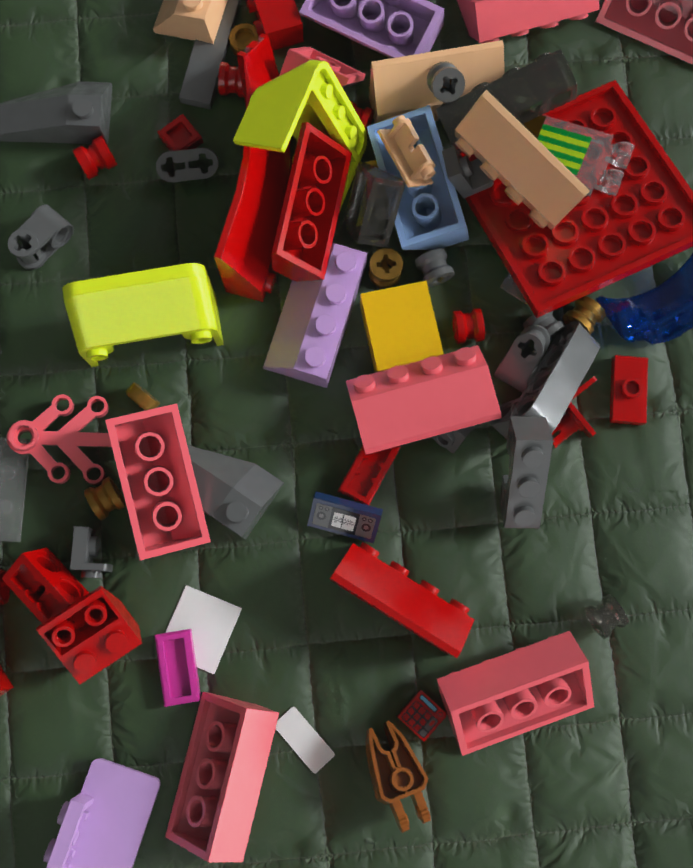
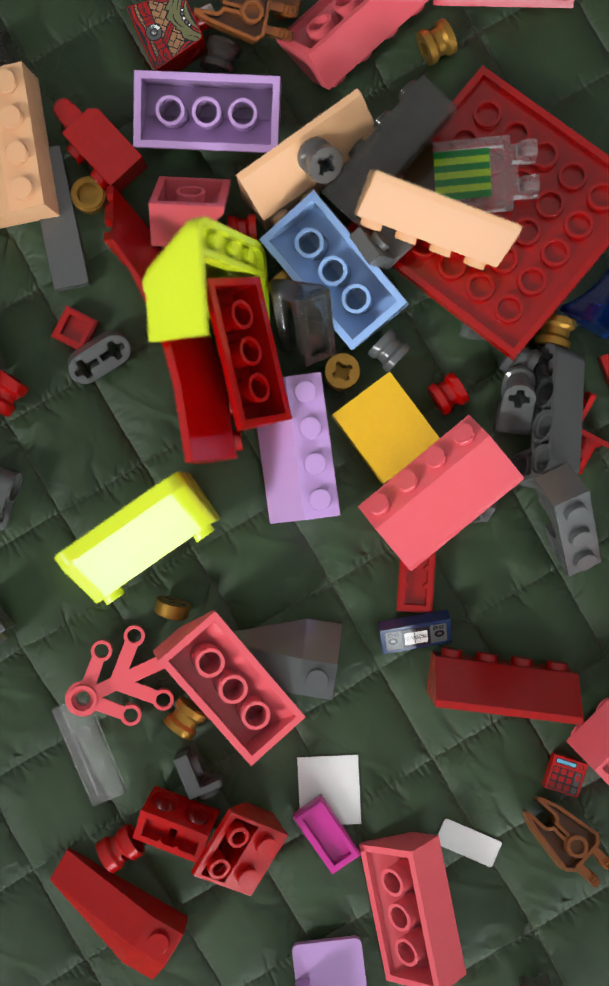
camera: 20 degrees left, 10 degrees up
red wheel [218,62,244,97] -> none
light nougat hinge [377,115,436,188] -> none
none -> pearl gold wheel [416,18,458,66]

